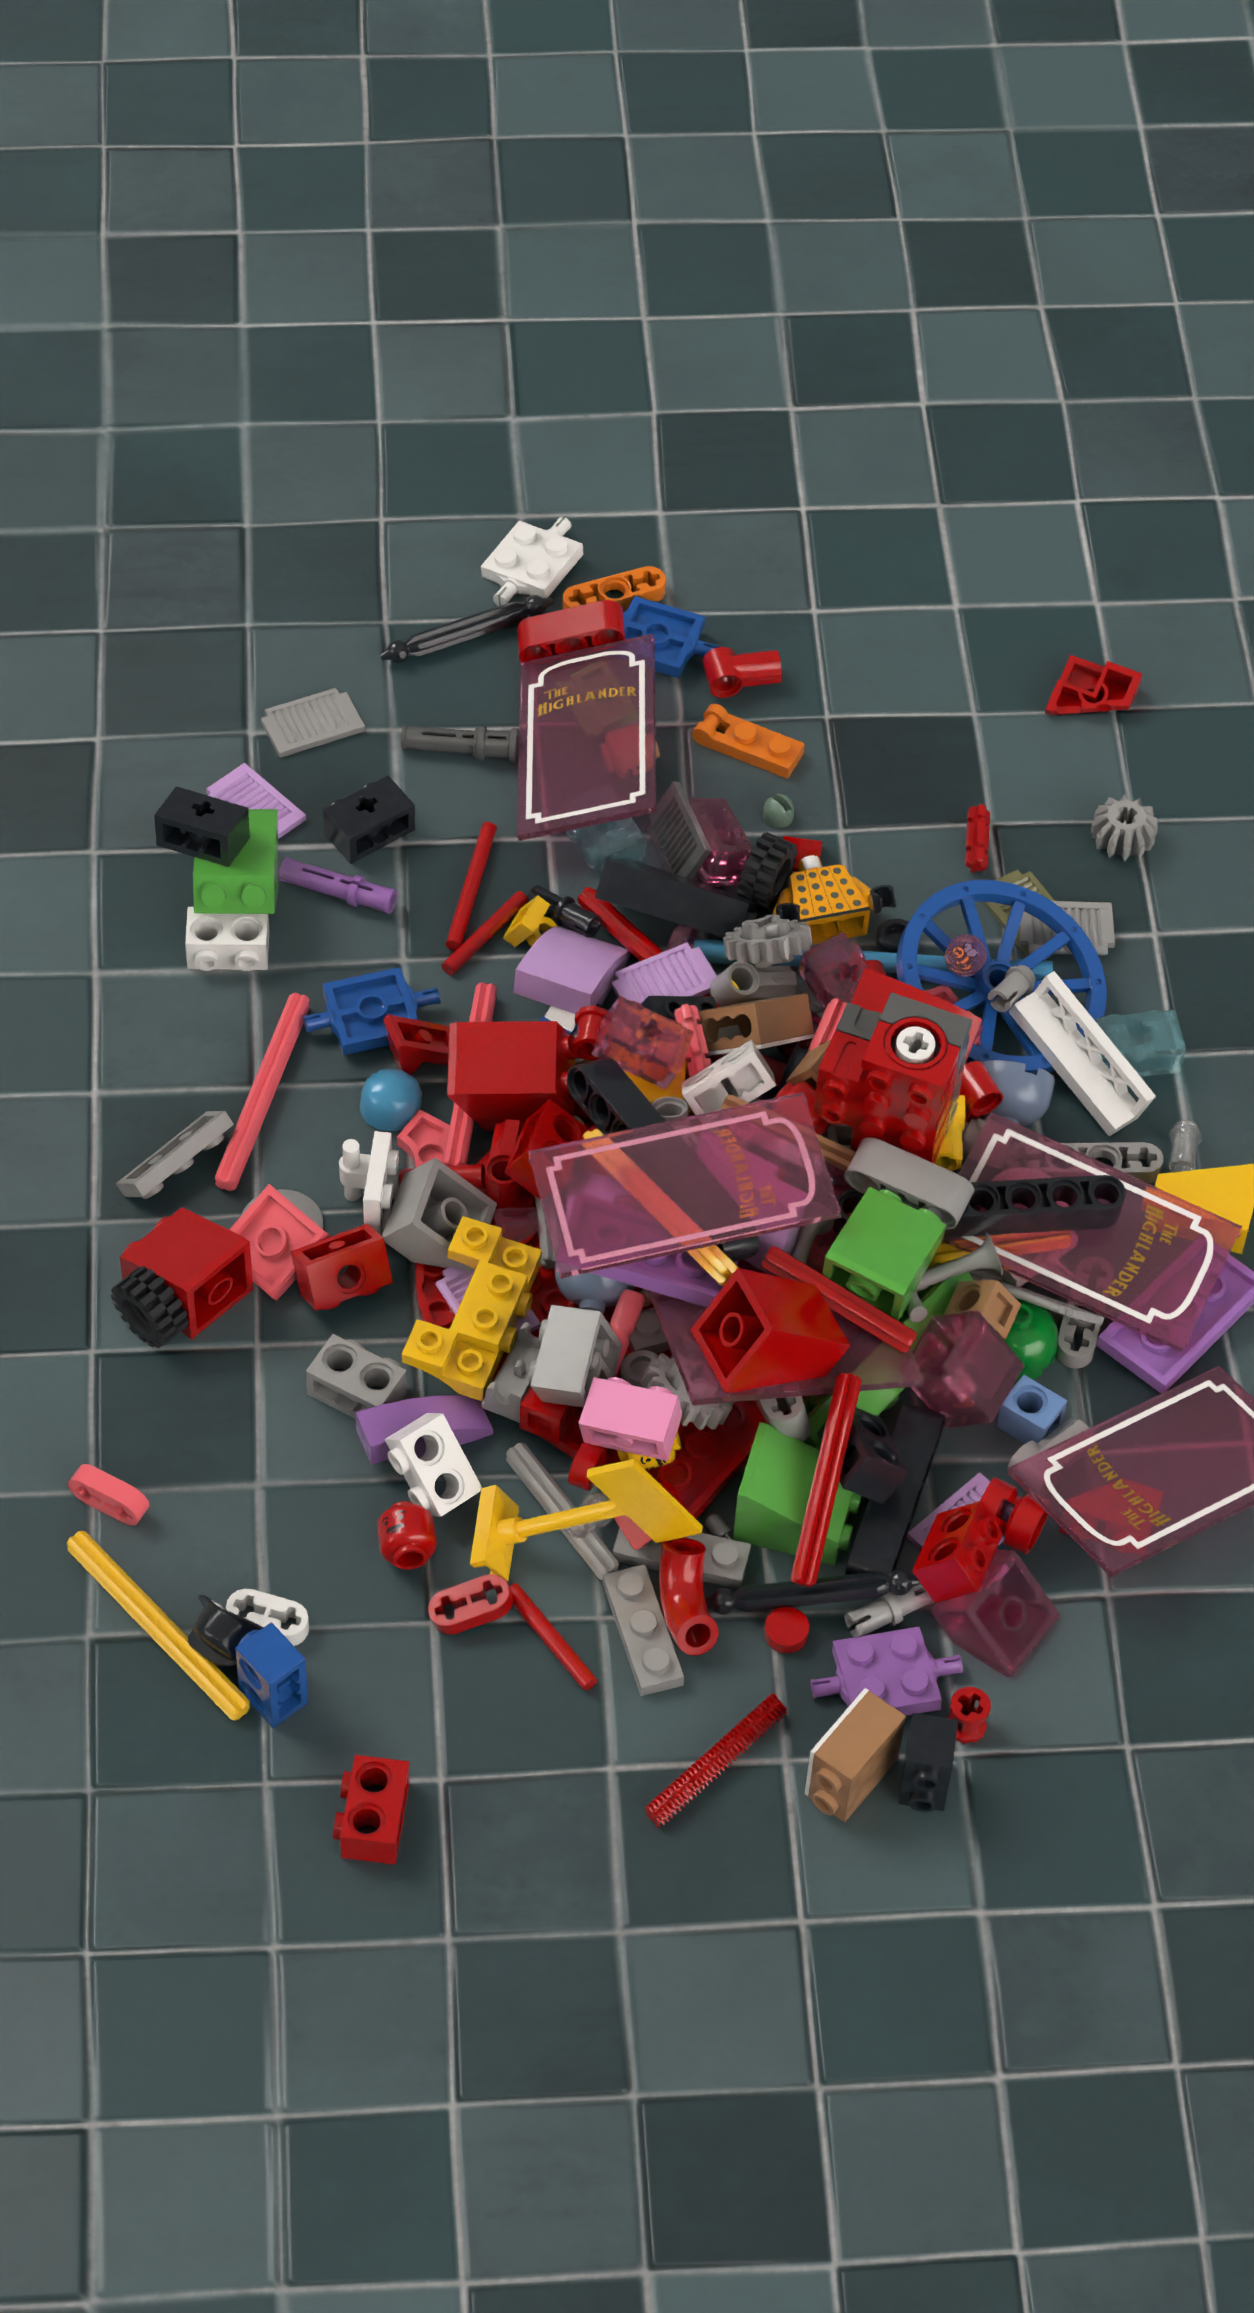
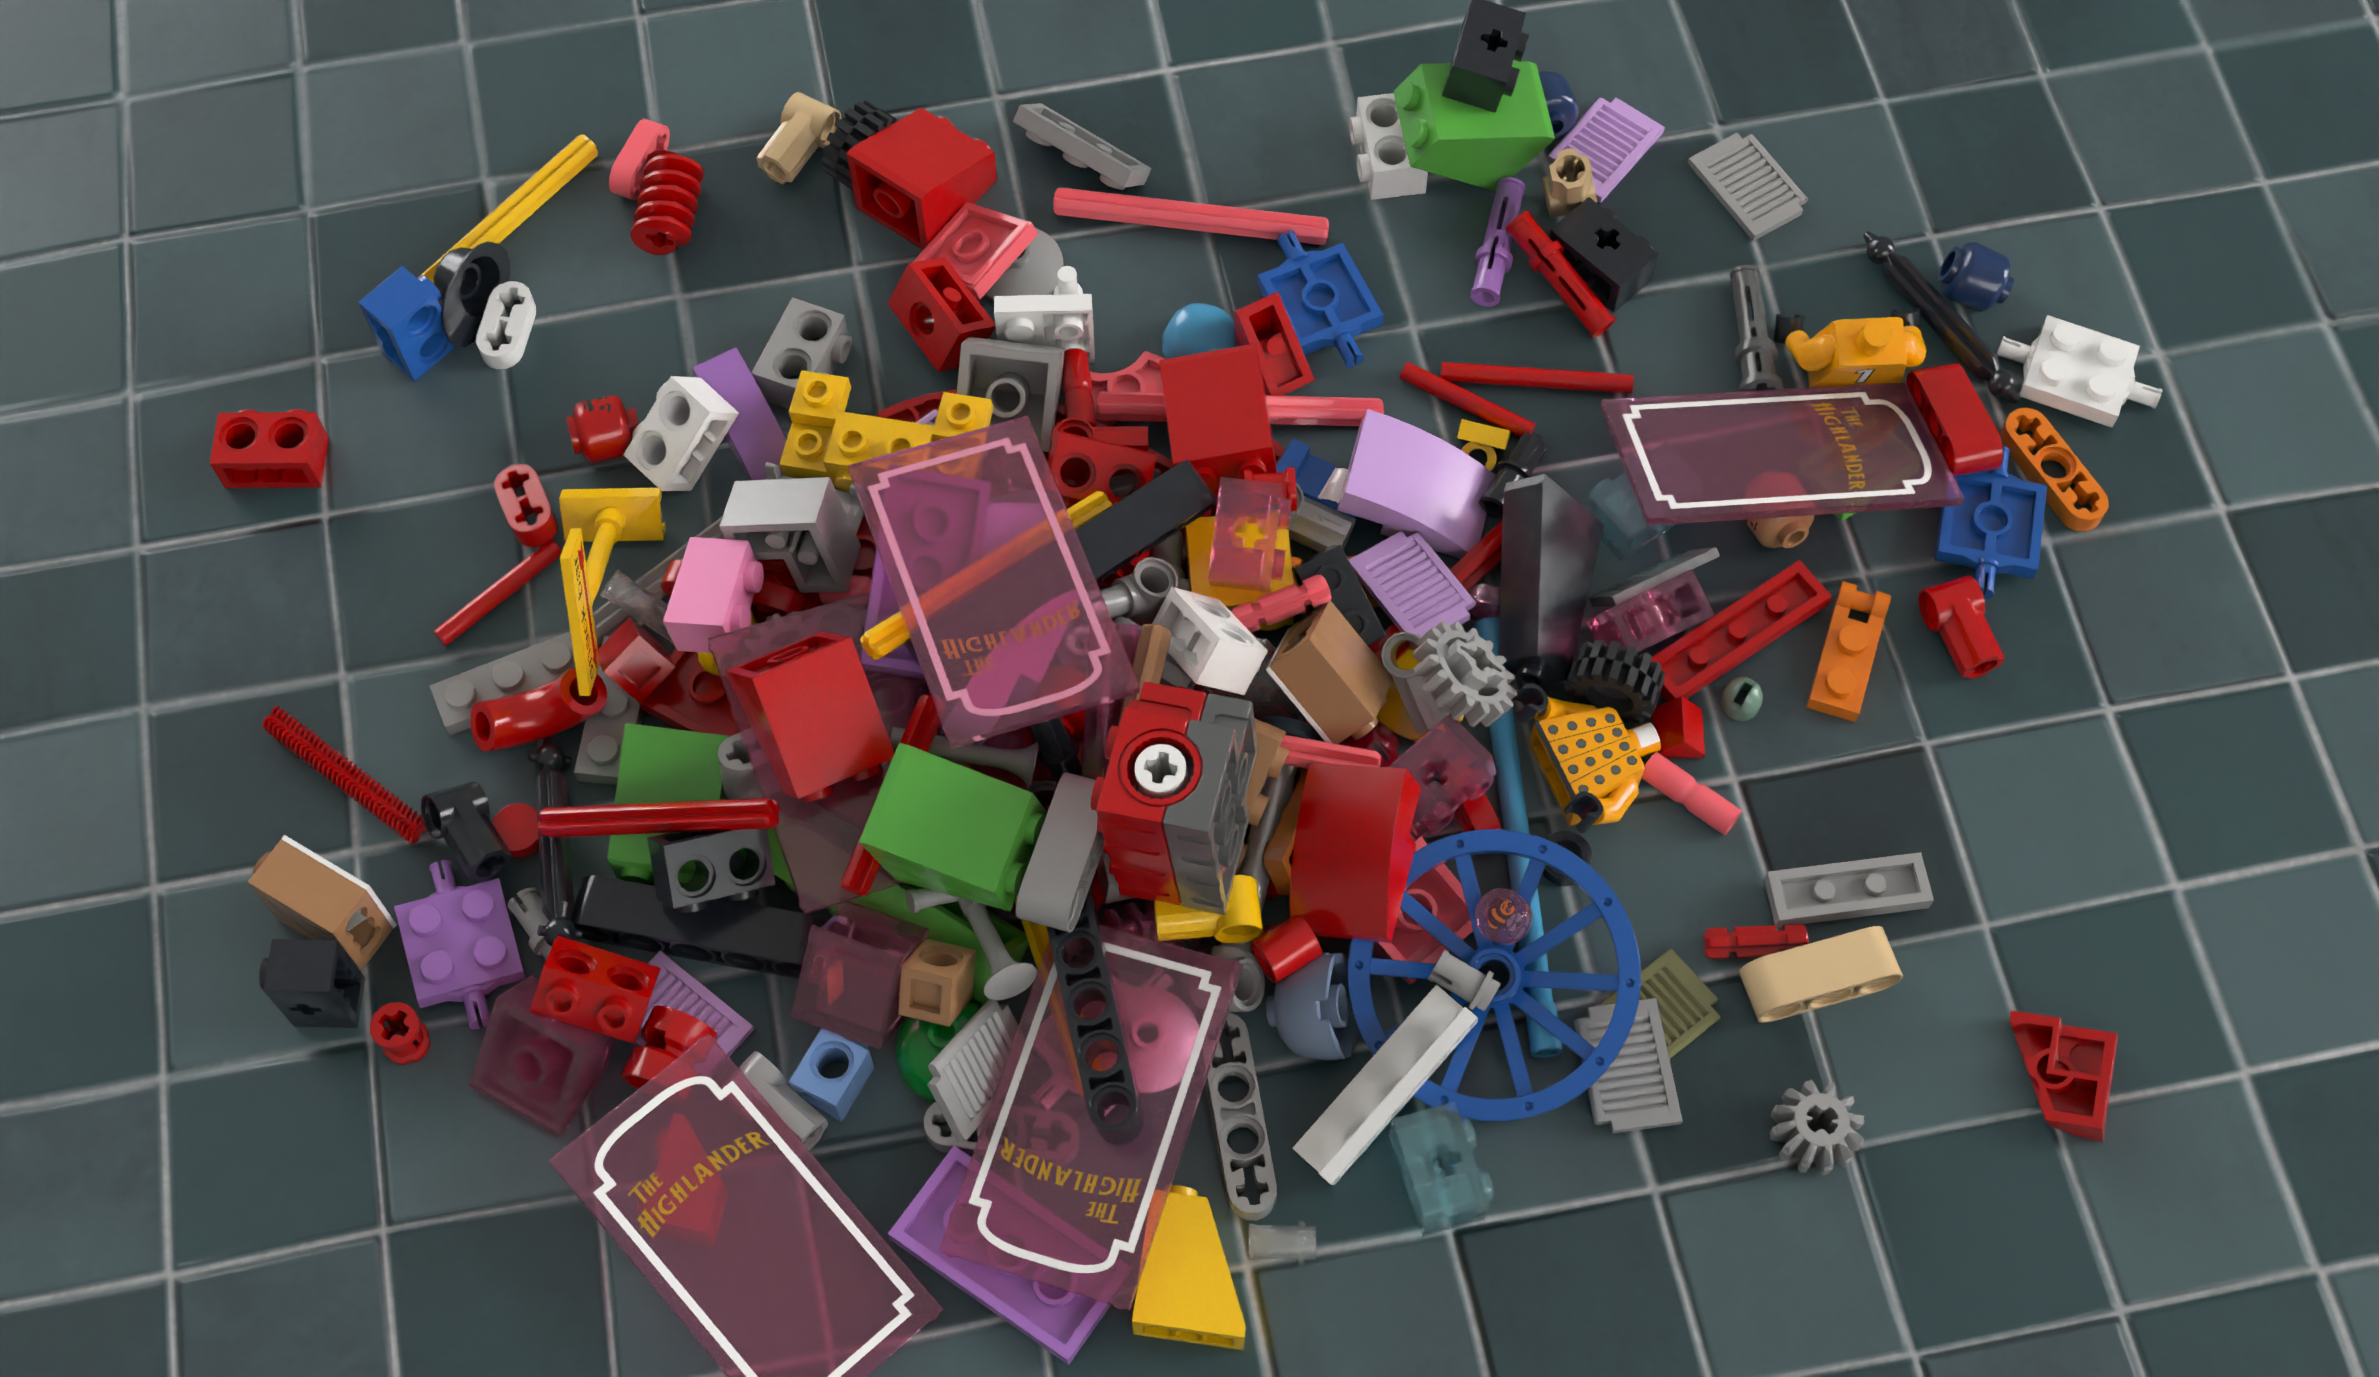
camera: 85 degrees right, 10 degrees up
none -> black piece [421,782,512,883]
none -> red piece [630,150,704,255]
none -> tan piece [756,92,842,184]
none -> red pin [1505,211,1617,338]
none -> tan piece [1542,148,1597,218]
none -> coral piece [1641,752,1742,836]
none -> red plate [1650,560,1832,702]
none -> tan beam [1739,926,1903,1023]
none -> light grey plate [1764,852,1934,928]
none -> light orange torso [1773,308,1926,390]
none -> dark blue head [1938,242,2014,312]

